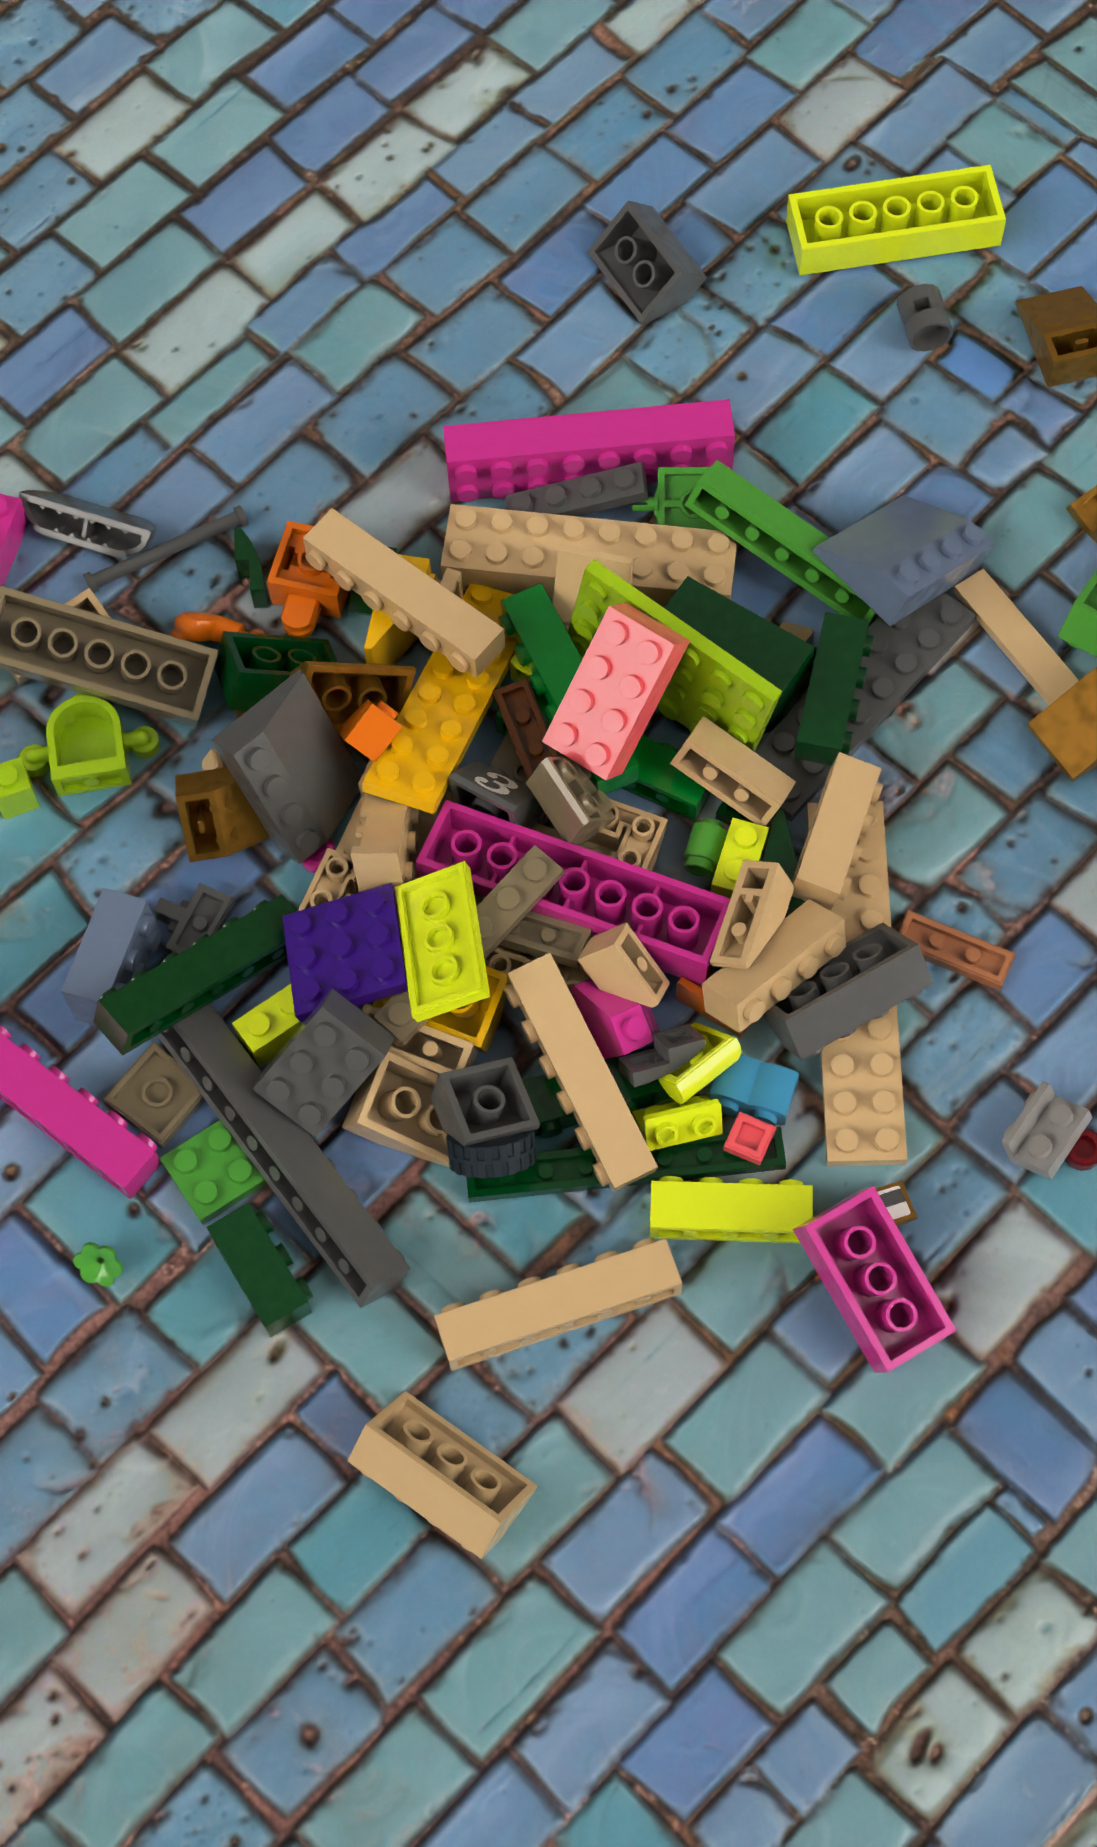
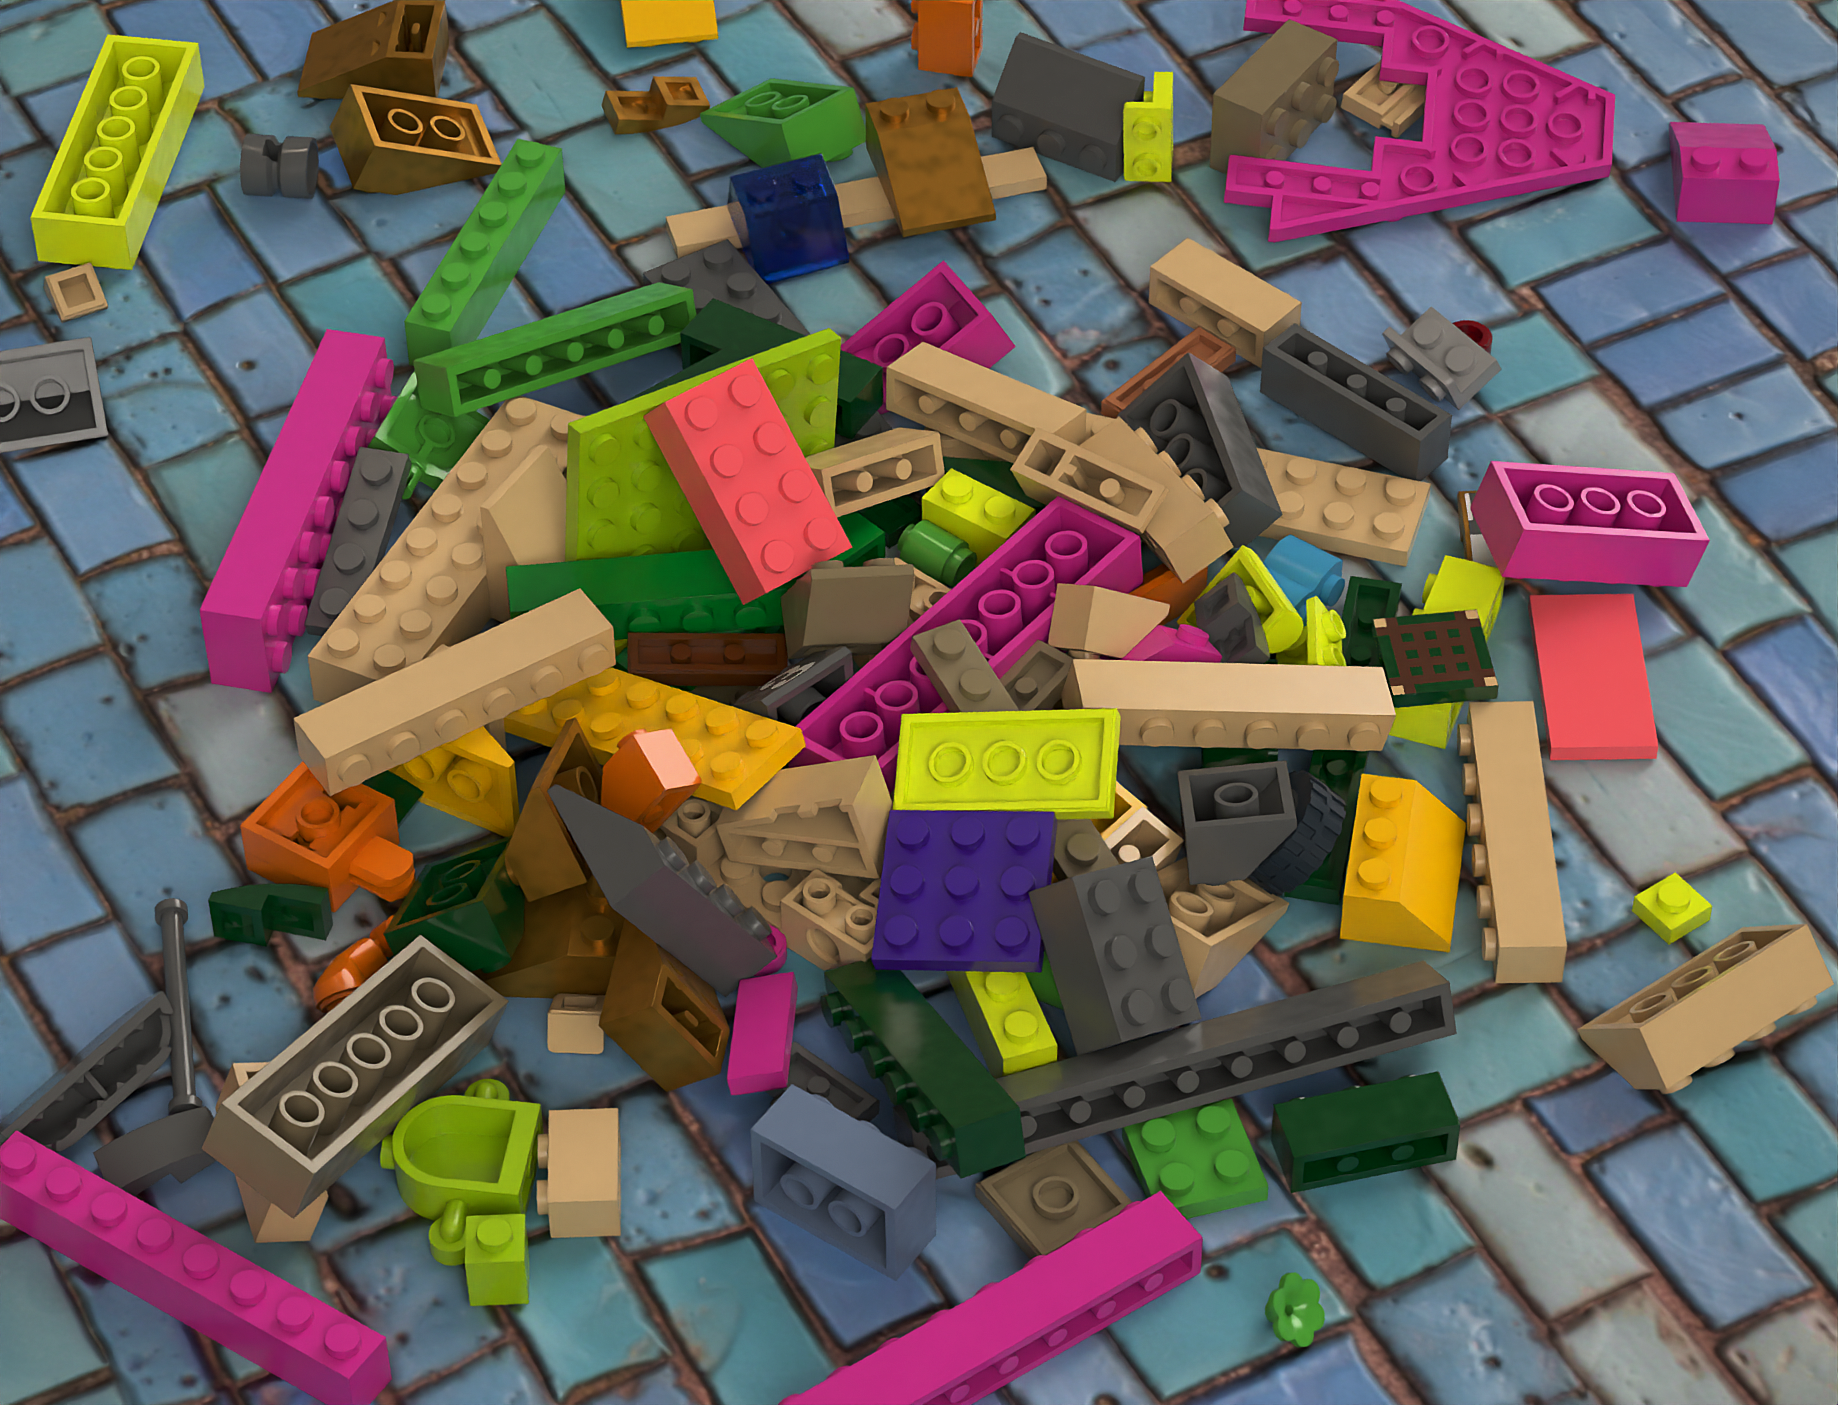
camera: 75 degrees left, 20 degrees down
coral tile [723,1111,776,1166] -> none
sand blue slope [813,495,995,626] -> none
none -> tan slope [43,262,108,323]
none -> dark grey slope [93,1106,217,1196]
none -> pearl gold slope [330,84,502,195]
none -> bright green brick [404,139,565,366]
none -> tan brick [537,1108,621,1238]
none -> clear blue slope [727,153,850,284]
none -> dark pink tile [727,972,798,1096]
none -> dark pink slope [841,260,1016,415]
none -> tan brick [1149,237,1302,369]
none -> dark grey brick [1260,323,1452,481]
none -> yellow slope [1340,774,1466,953]
none -> tile [1371,609,1499,708]
none -> coral tile [1528,594,1658,760]
none -> neon yellow plate [1632,872,1712,945]

